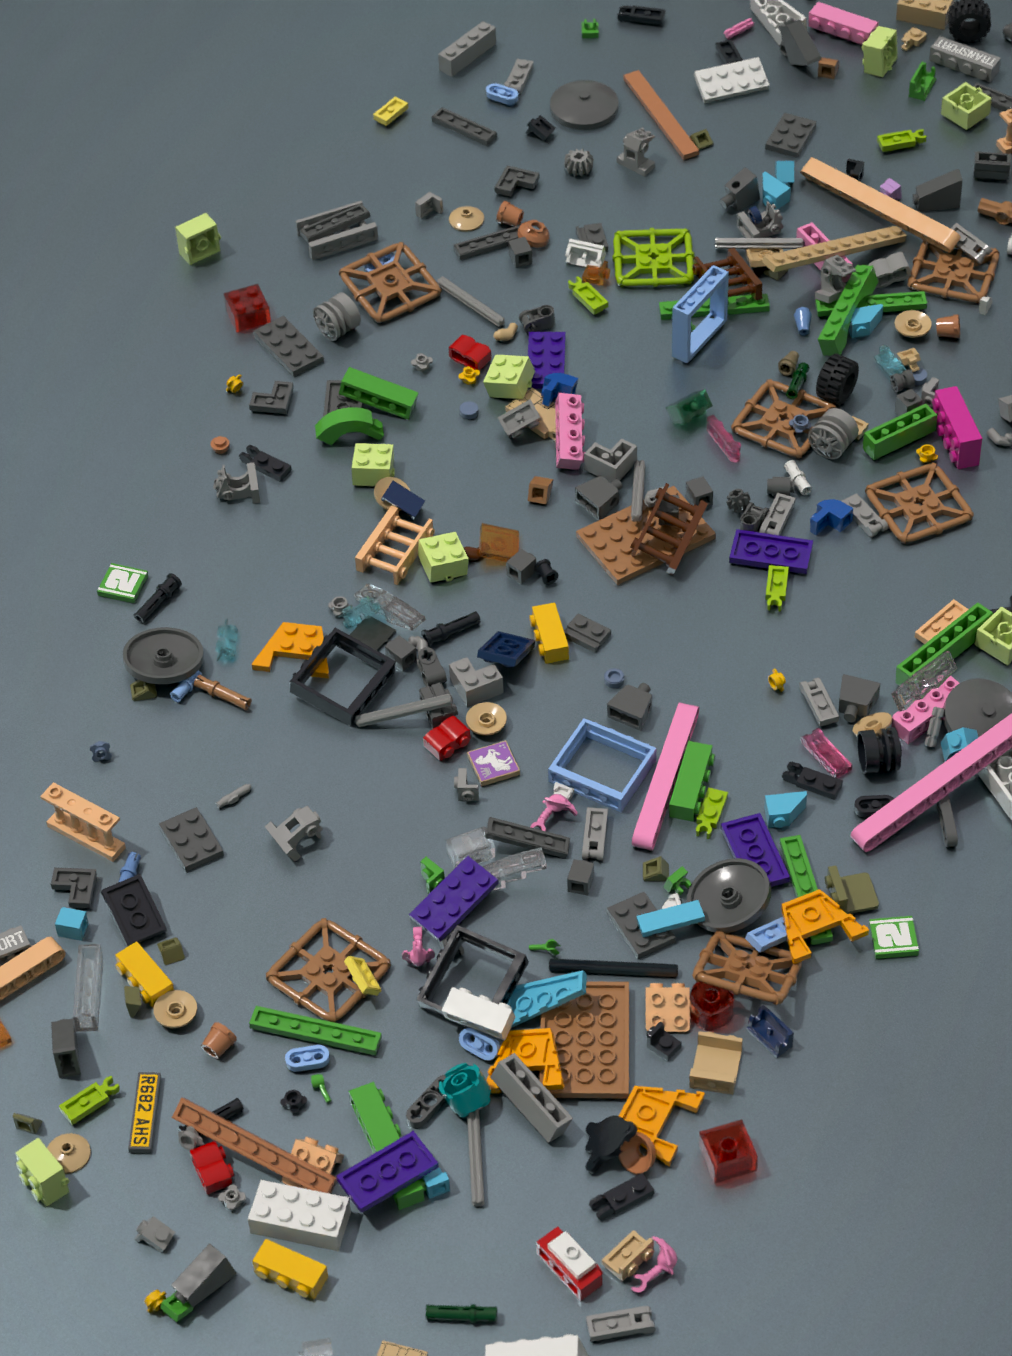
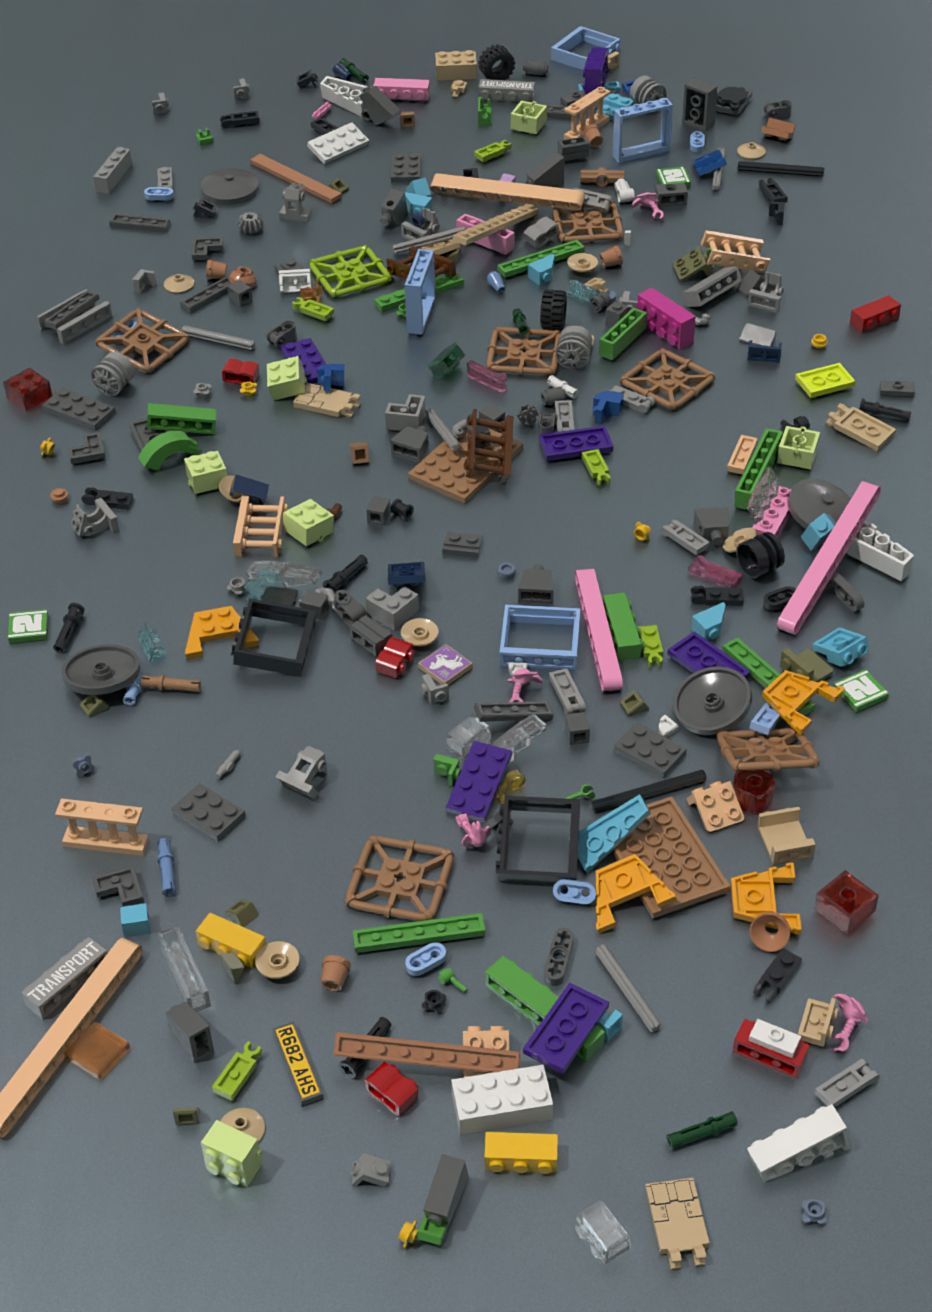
camera: 25 degrees left, 5 degrees down
black plate [101,874,167,947] -> none
light grey plate [178,1126,203,1150] -> none
light grey plate [218,1185,246,1210] -> none
light yellow plate [344,956,382,996] -> none
light grey axle [355,694,453,727] -> none
light yellow plate [373,97,409,126] -> none
teal brick [439,1063,491,1117] -> none
white brick [441,987,515,1041] -> none
sand blue tile [459,401,478,419] -> none
clear orange tile [479,523,519,562] -> none
light grey brick [490,1053,573,1143] -> none
tan arm [494,323,518,341] -> none
light grey bracket [498,399,542,438] -> none
yellow brick [529,602,569,664] -> none
bright pink brick [555,393,585,470] -> none
black tile [585,1115,637,1173] -> none
medium azure tile [636,900,705,937] -> none
black bracket [646,1021,682,1061] -> none
bright green tile [663,866,691,896] -> none
dark blue hinge [747,1005,794,1058] -> none
dark tan cone [778,351,799,375] -> none
sand blue plate [789,414,812,434] -> none
light grey tile [815,255,856,303] -> none
bright green arch [818,265,878,356] -> none
yellowish green brick [862,26,898,77] -> none
yellow plate [916,444,938,463] -> none
light grey axle [925,707,944,747] -> none
none -> clear yellow plate [496,770,526,804]
none -> medium azure plate [812,627,869,667]

